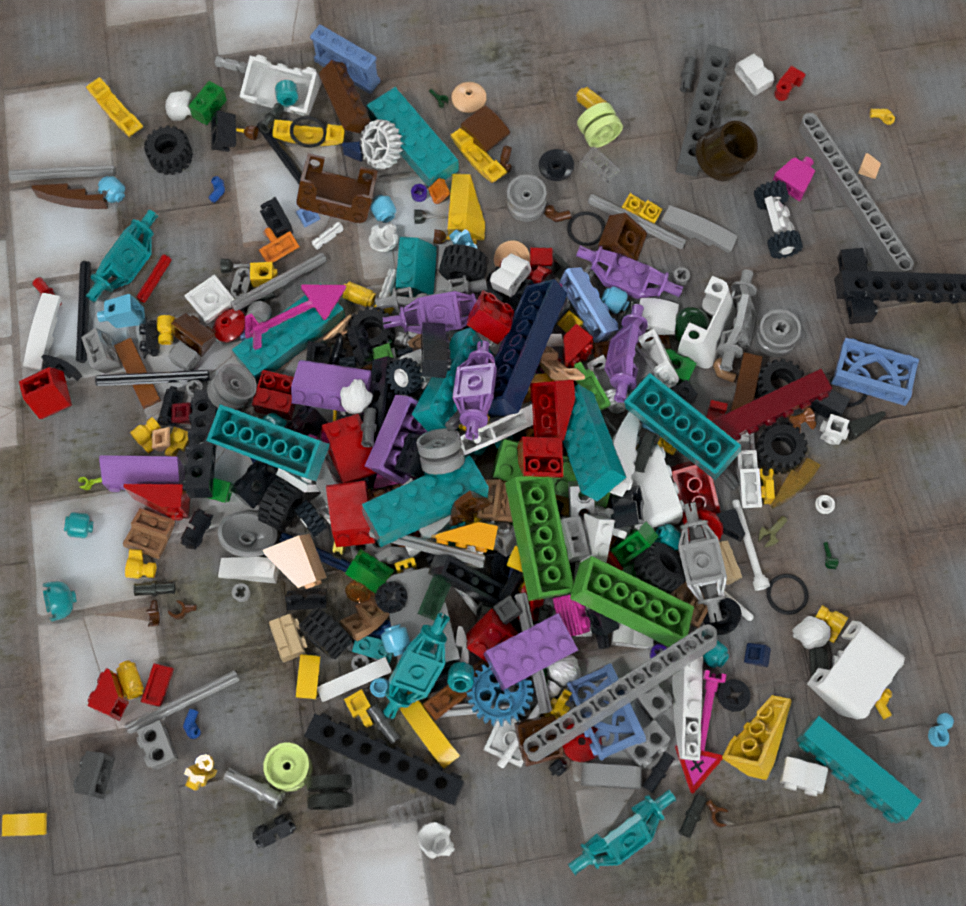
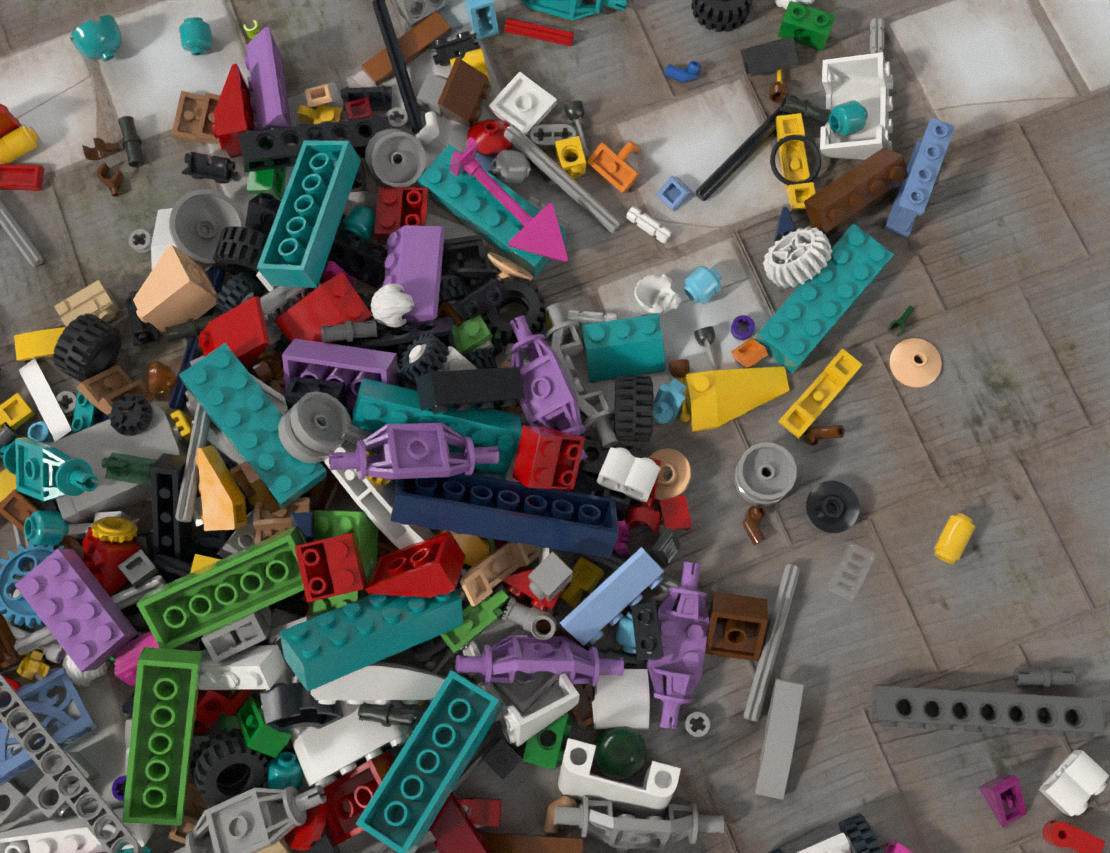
camera: 80 degrees right, 5 degrees up
yellow piece [125,549,157,579] -> none
yellow piece [130,417,161,454] -> none
black hinge [260,196,294,238] -> none
reddish brown windscreen [296,153,378,223] -> none
yellow head [343,281,376,307] -> none
green hinge [345,549,394,593] -> none
medium azure head [381,624,411,656] -> none
reddish brown slope [461,105,510,152] -> none
black tyre [567,211,605,246] -> none
yellowish green wheel [577,102,623,148] -> none
yellow slope [621,193,663,223] -> none
dark brown piece [696,120,758,181] -> none
none -> yellow gear [91,517,137,543]
none -> pearl dark grey pin [165,314,217,343]
none -> dark blue slope [290,512,314,544]
none -> white arm [415,111,439,146]
none -> light grey connector [502,597,557,640]
none -> light grey brick [528,551,573,602]
none -> black hinge [631,601,663,661]
none -> magenta slope [978,774,1027,828]

